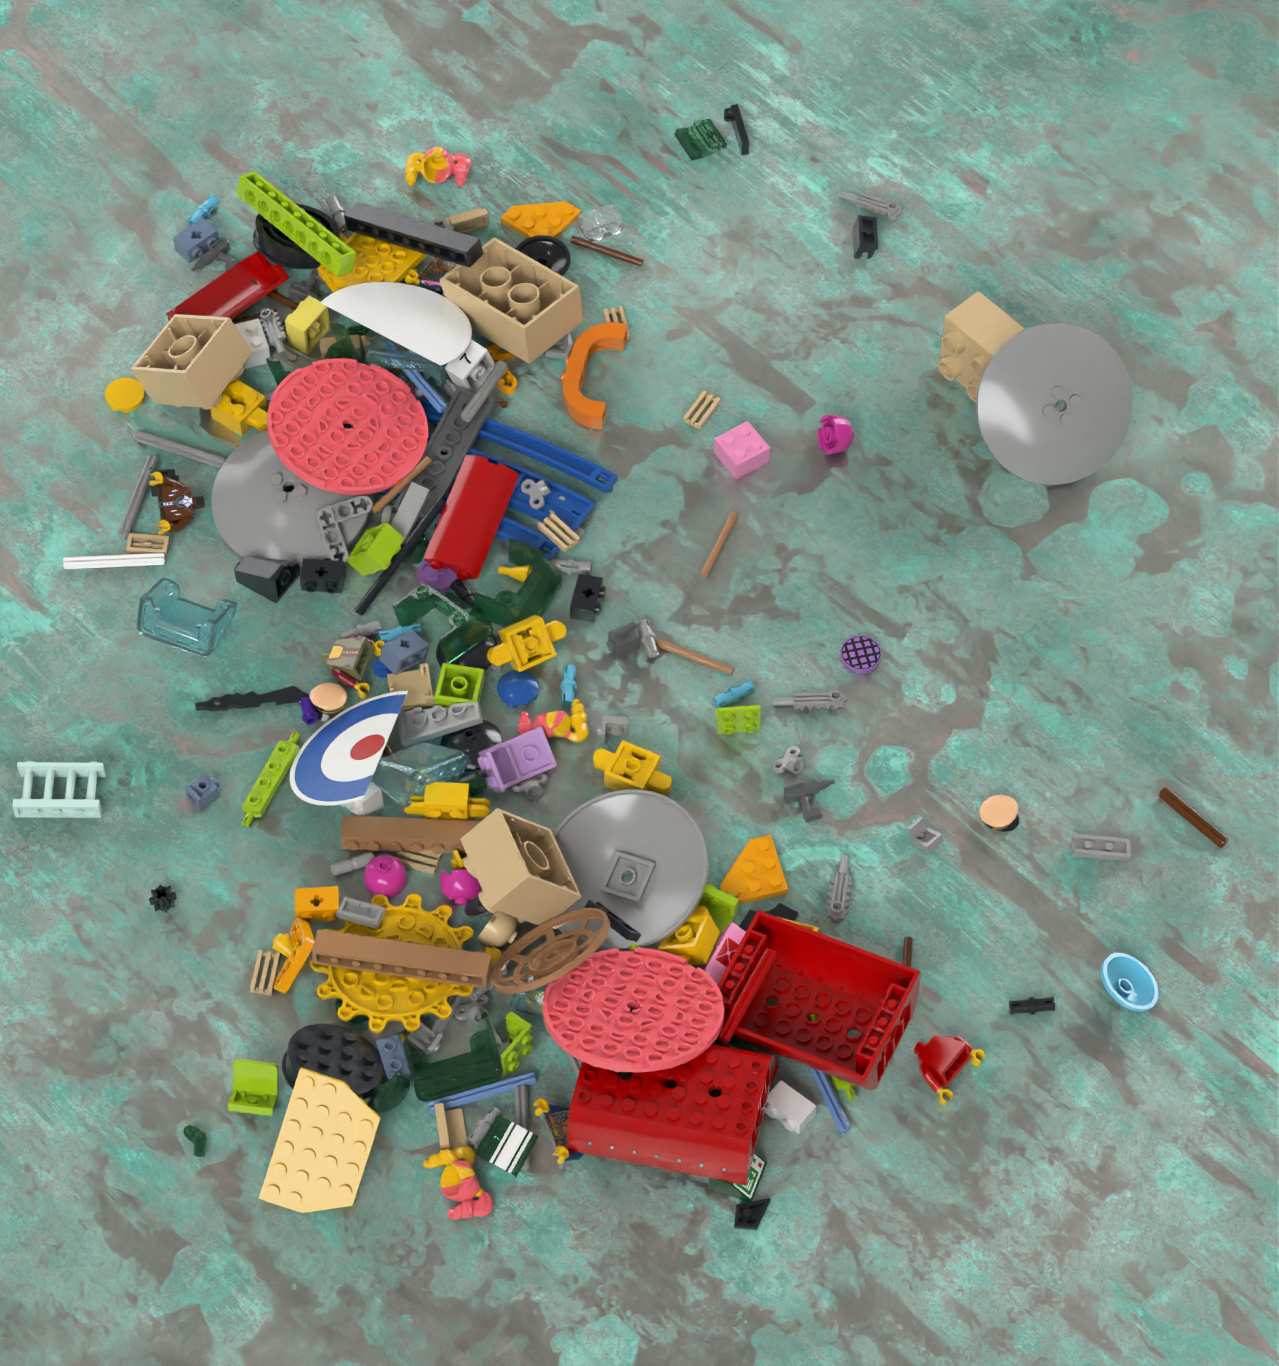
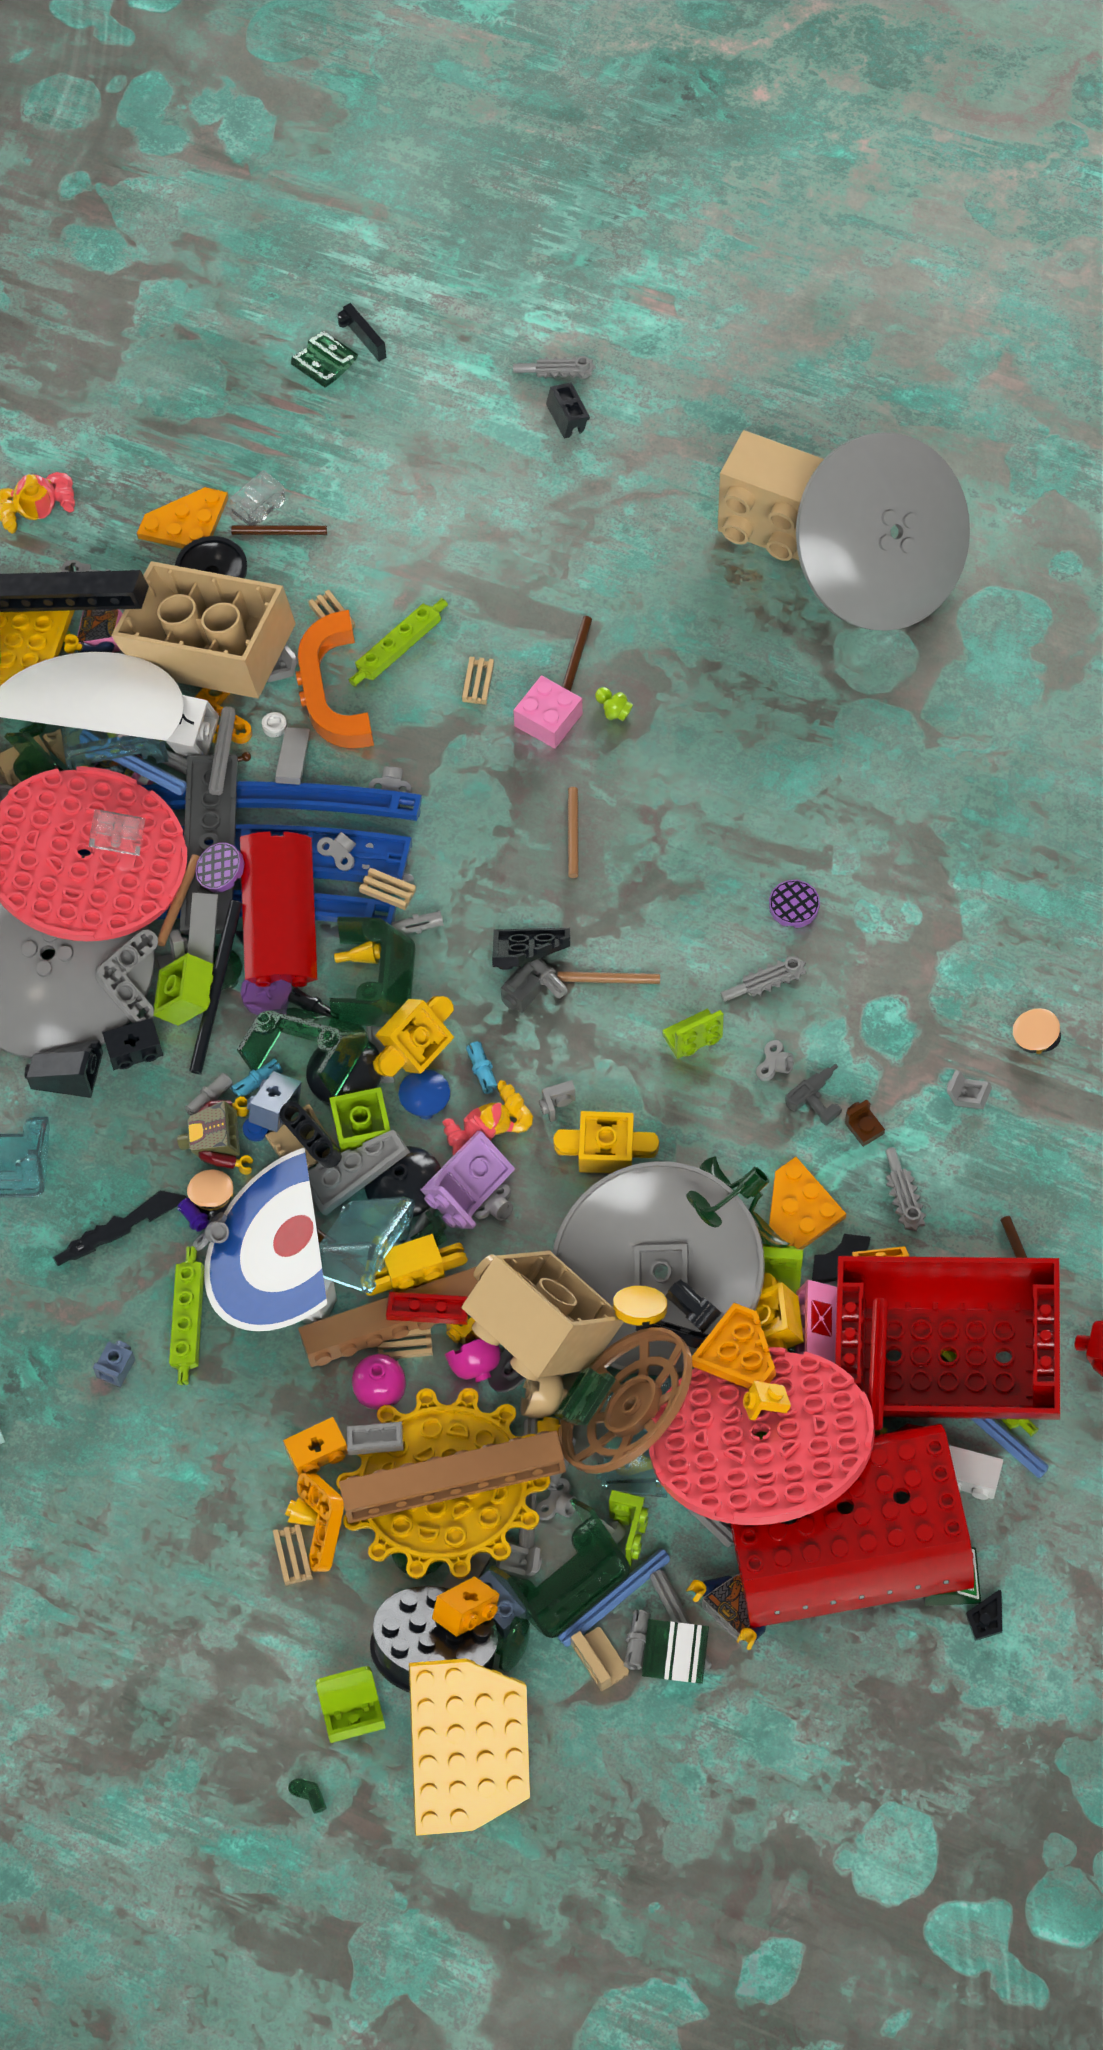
camera: 20 degrees left, 5 degrees up
black gear [149,884,177,913] -> none
light grey piece [330,851,374,877] -> none
hair [423,1146,494,1220] -> none
tan panel [445,208,489,234] -> none
black brick [570,574,606,623] -> none
medium azure pin [712,680,755,708] -> none
dark pink cylinder [817,414,855,455] -> none
none -> clear brick [89,809,146,856]
none -> light grey piece [193,1212,229,1251]
none -> tile [195,843,245,892]
none -> white tile [262,712,287,738]
none -> light grey tile [275,727,310,785]
none -> black beam [279,1101,342,1168]
none -> lime plate [348,598,448,687]
none -> light grey piece [369,766,412,793]
none -> red tile [386,1292,469,1325]
none -> light orange brick [432,1576,500,1637]
none -> black plate [492,928,570,970]
none -> clear green slope [554,1368,616,1425]
none -> reddish brown bar [562,616,592,692]
none -> lime animal [595,687,633,722]
none -> yellow tile [613,1286,667,1326]
none -> black piece [665,1279,721,1333]
none -> dark green plant [686,1156,790,1247]
none -> light orange plate [692,1303,776,1389]
none -> yellow bracket [743,1381,791,1420]
none -> reddish brown bracket [845,1100,885,1147]

